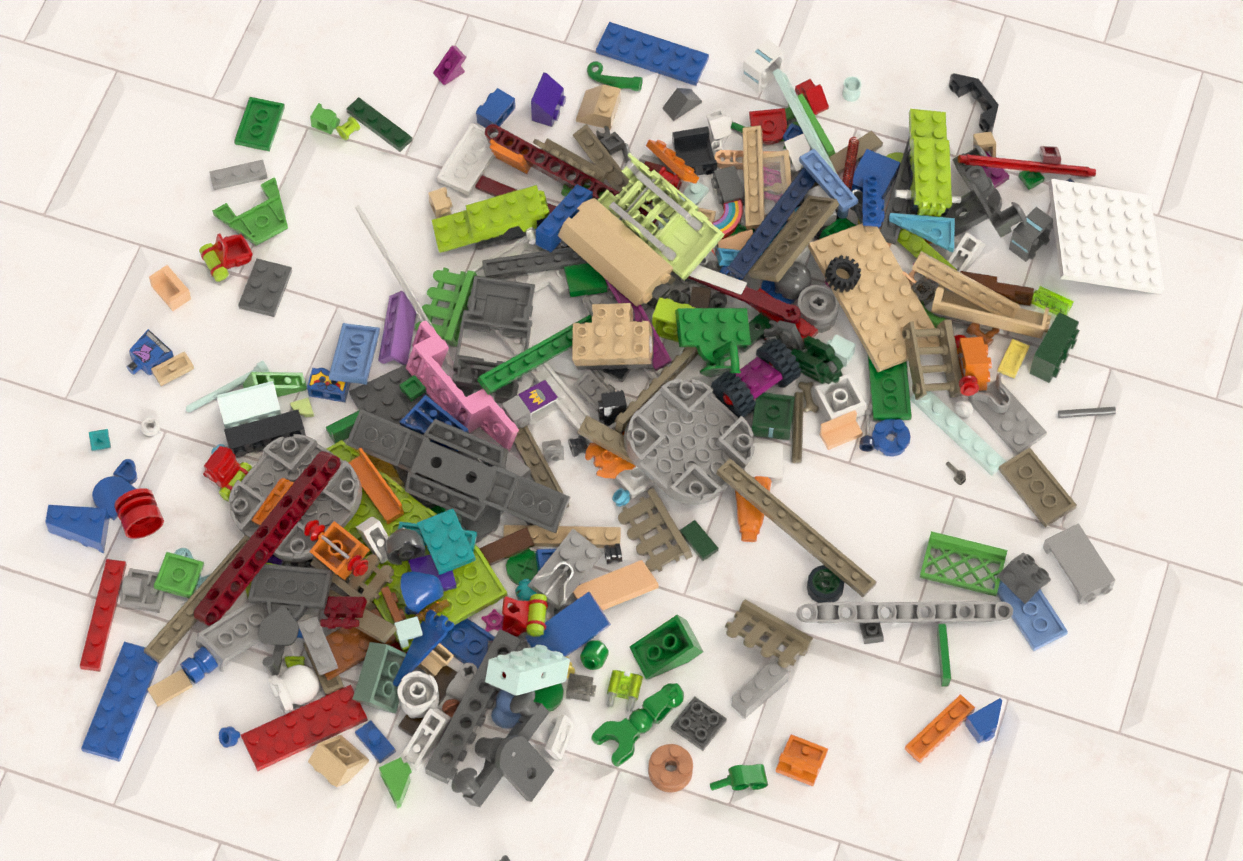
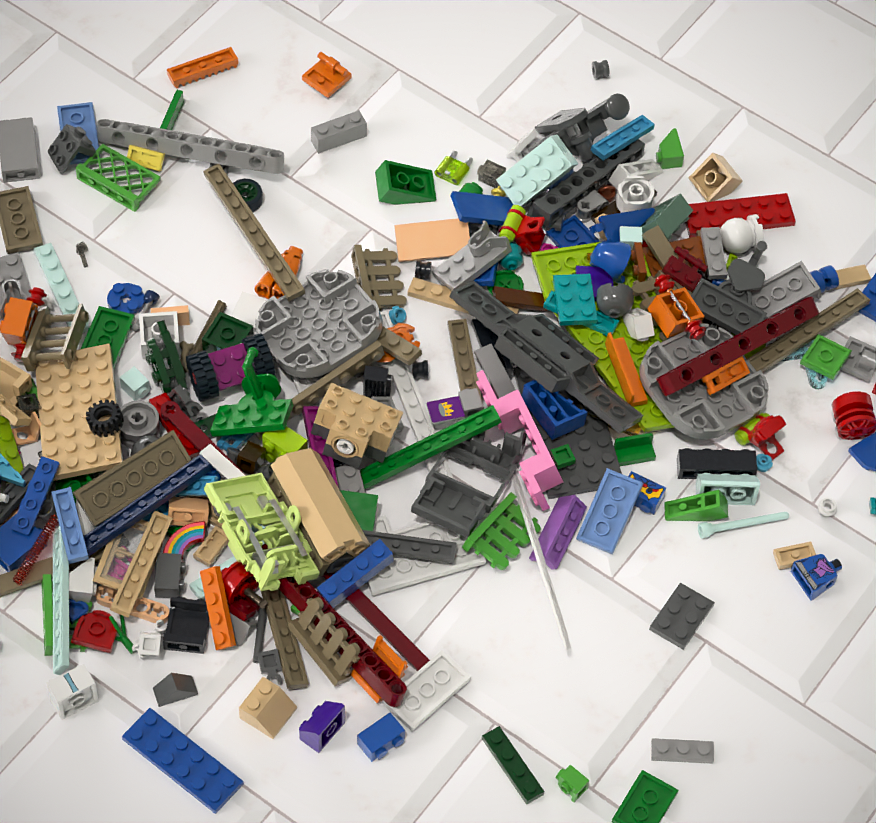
camera: 165 degrees left, 5 degrees down
blue tile [113,459,138,484] -> none
light nougat panel [149,265,191,311] -> none
red piece [199,233,253,282] -> none
bright green wing [212,177,288,246] -> none
blue tile [219,726,240,748] -> none
yellowish green tile [290,398,314,417] -> none
lime bush [336,116,361,140] -> none
blue tile [355,720,396,764] -> none
tan brick [428,187,452,219] -> none
lime piece [432,185,550,253] -> none
magenta slope [433,45,467,85] -> none
light grey bracket [542,439,564,462] -> none
green plant [587,61,643,92] -> none
green piece [591,683,684,767] -> none
nougat wheel [648,744,693,792] -> none
dark grey tile [671,696,727,751] -> none
dark green tile [679,520,719,561] -> none
green beam [710,764,768,791] -> none
dark tan fence [725,599,813,668] -> none
red slope [795,79,829,115] -> none
blue slope [965,698,1002,744] -> none
none -> light yellow plate [127,145,165,172]
none -> dark azure plate [591,114,655,161]

